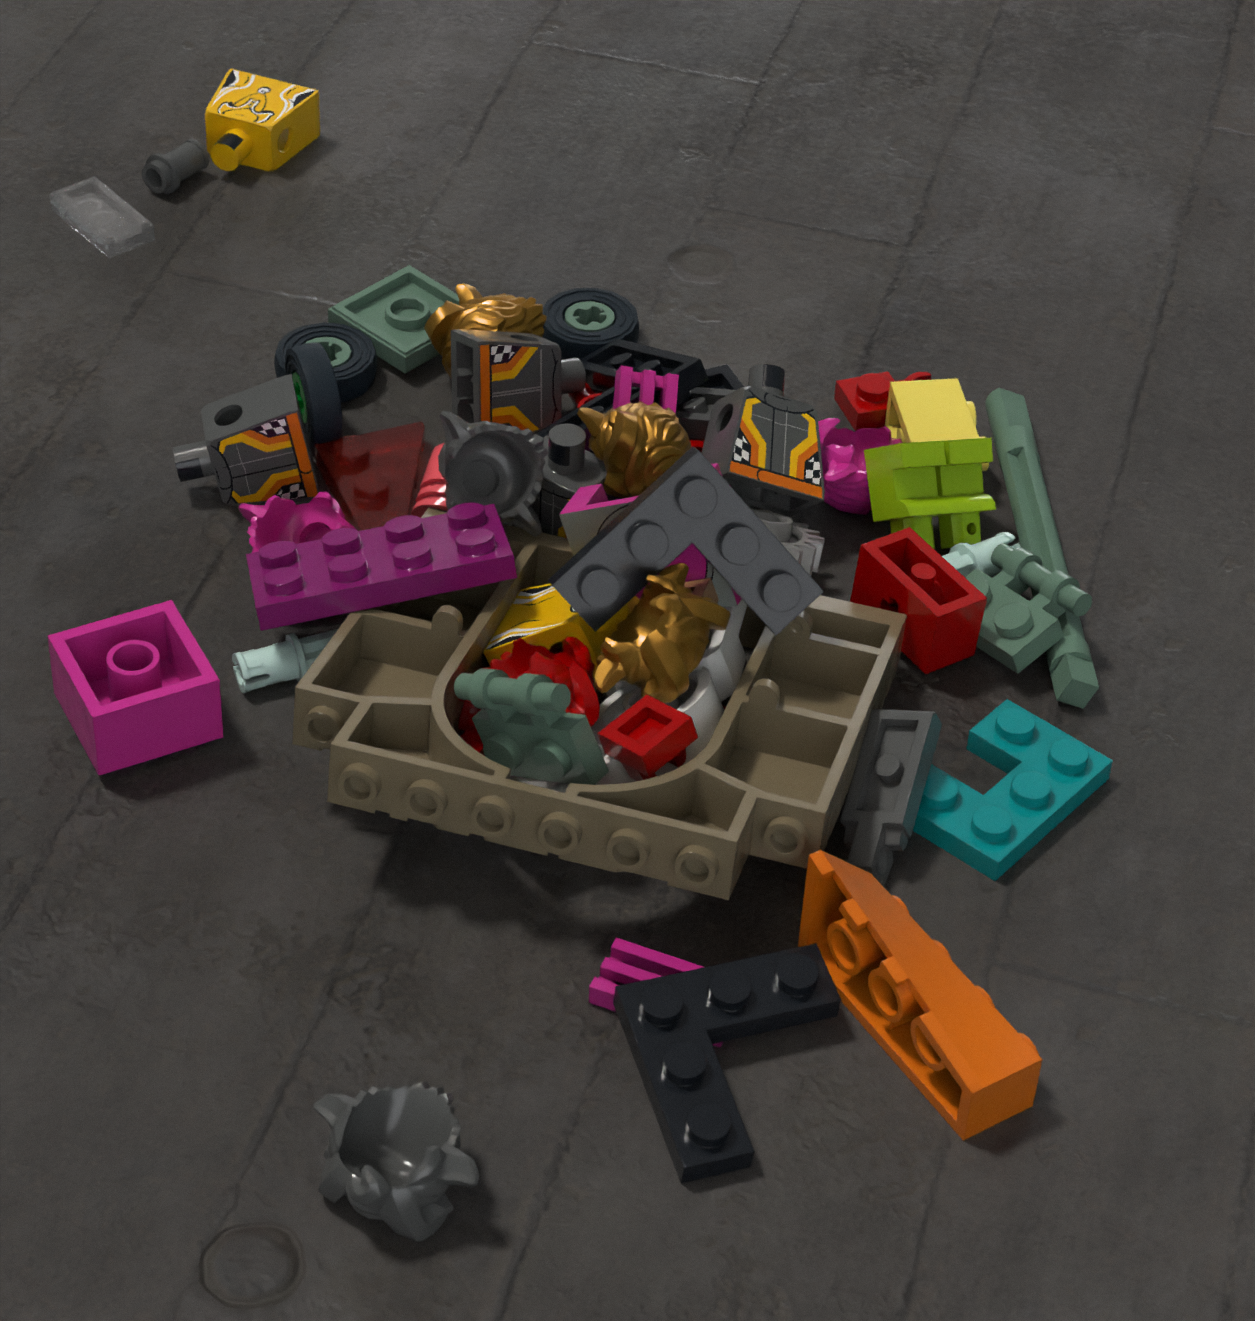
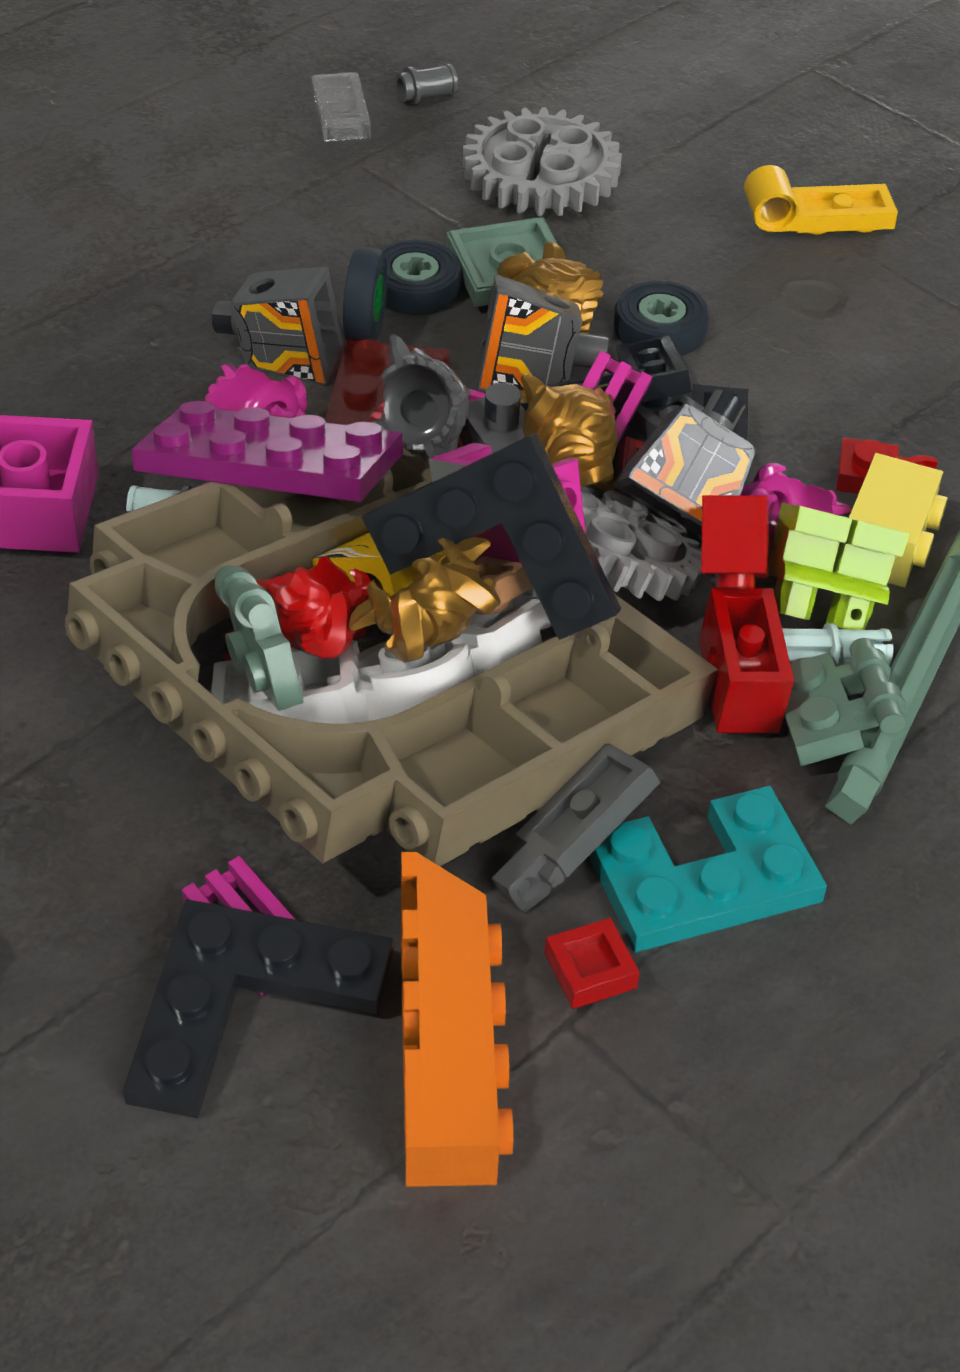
camera: 30 degrees right, 5 degrees up
yellow torso [205,69,320,171] -> none
red tile [597,694,698,781] -> none
none -> light grey gear [463,107,622,216]
none -> red plate [544,918,640,1009]
none -> red brick [701,495,769,588]
none -> yellow plate [744,165,898,235]

